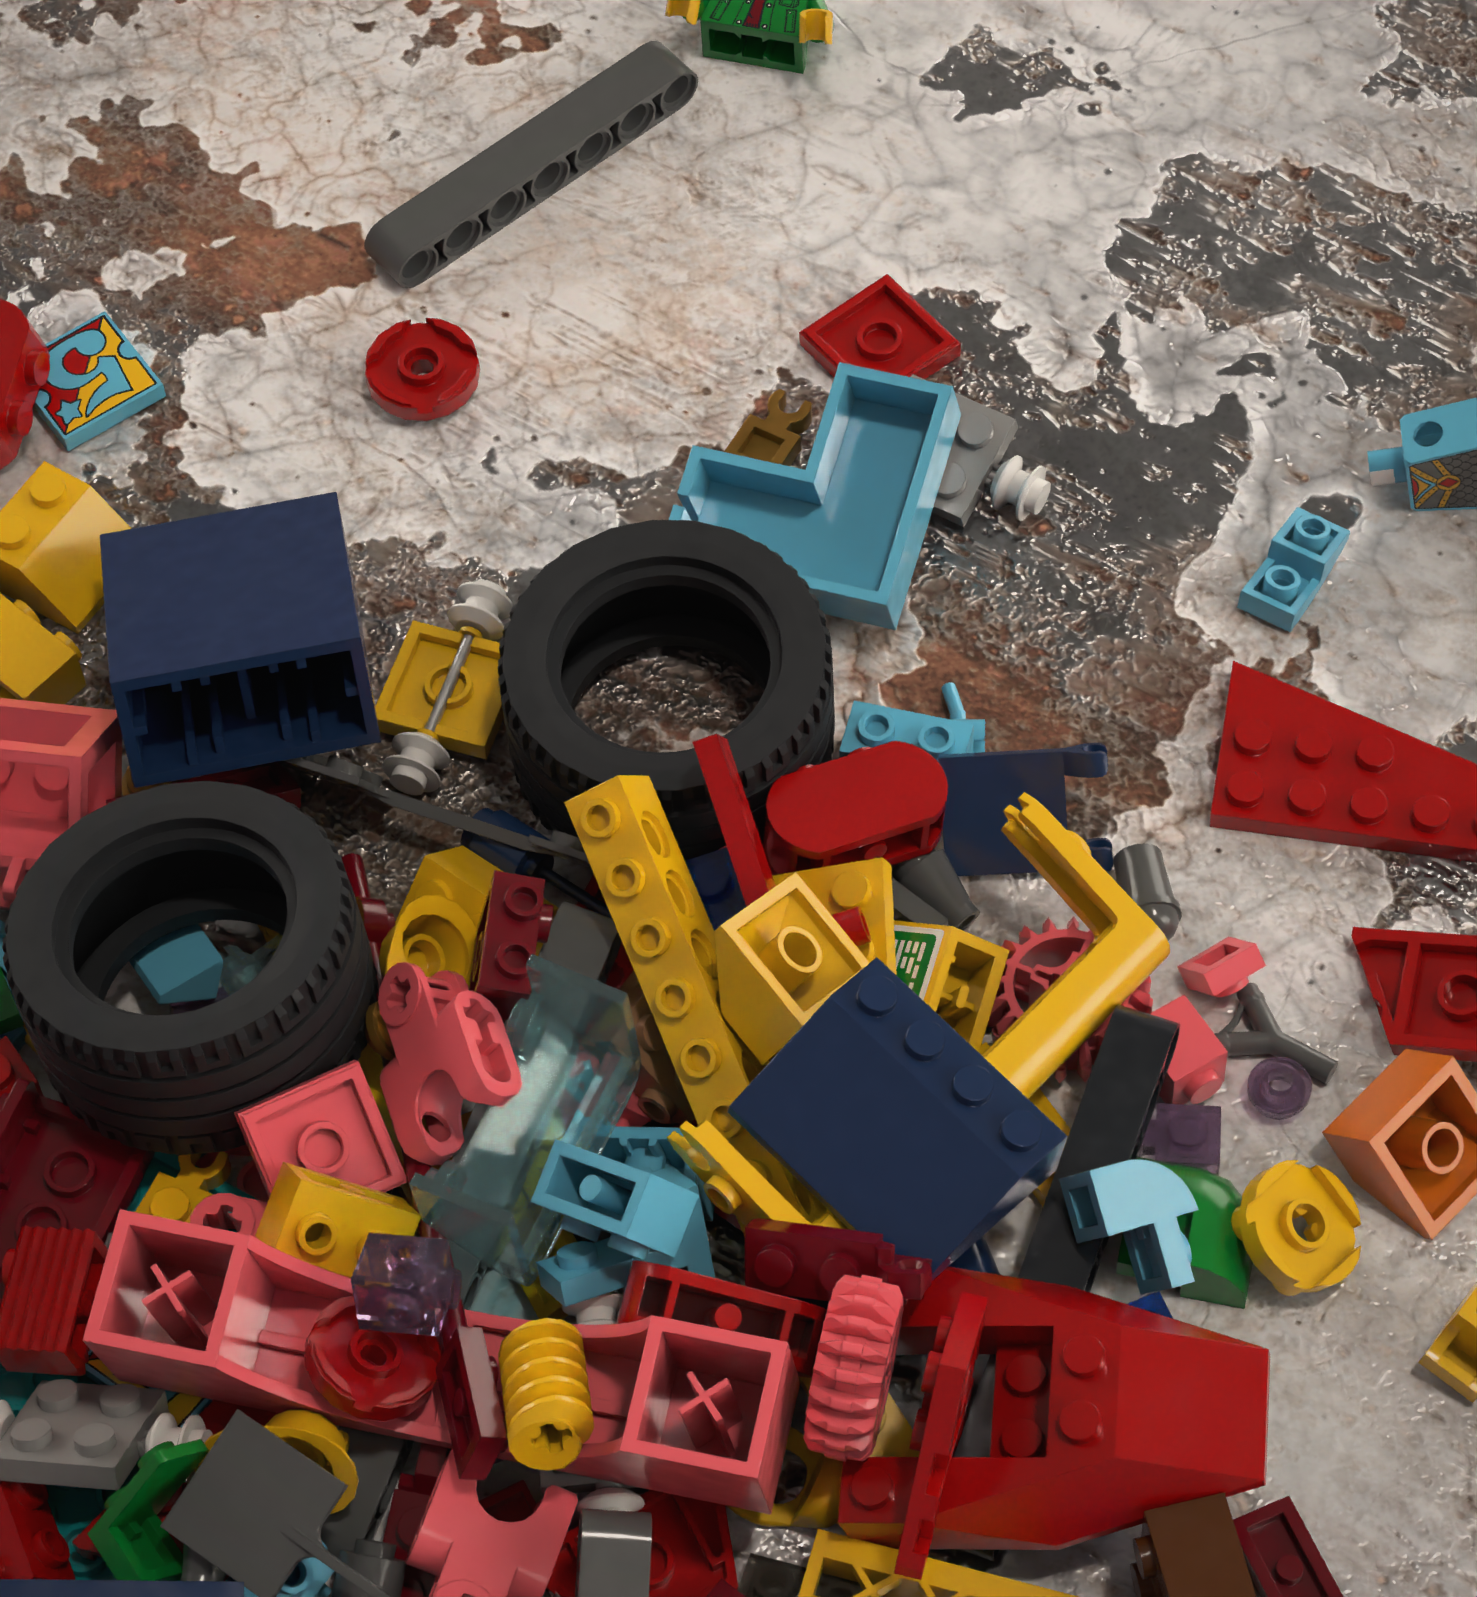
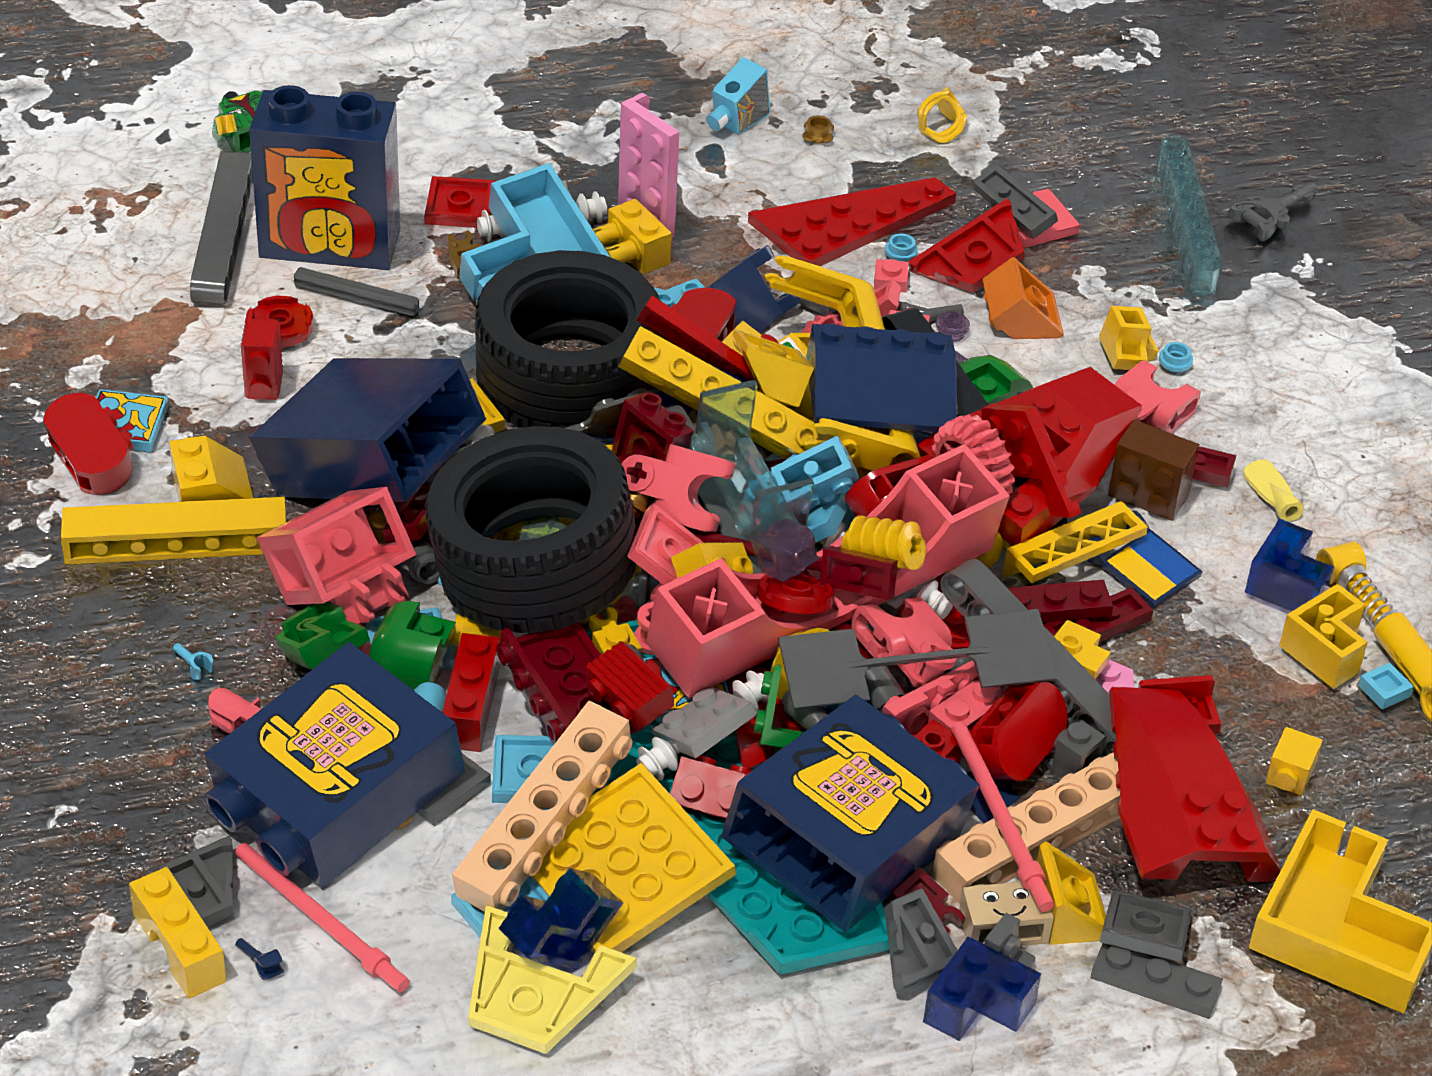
camera: 55 degrees left, 15 degrees down
dark red hinge [745,1218,932,1301] -> none
medium azure brick [1059,1159,1199,1295] -> none
yellow plate [1231,1160,1361,1296] -> none
medium azure slope [1237,507,1350,632] -> none
none -> red brick [240,319,283,400]
none -> brick [249,85,400,270]
none -> dark grey axle [293,267,420,316]
none -> yellow brick [593,198,672,275]
none -> bright pink bracket [618,93,680,238]
none -> coral plate [874,259,909,293]
none -> medium azure plate [885,233,918,262]
none -> coral piece [1114,360,1201,433]

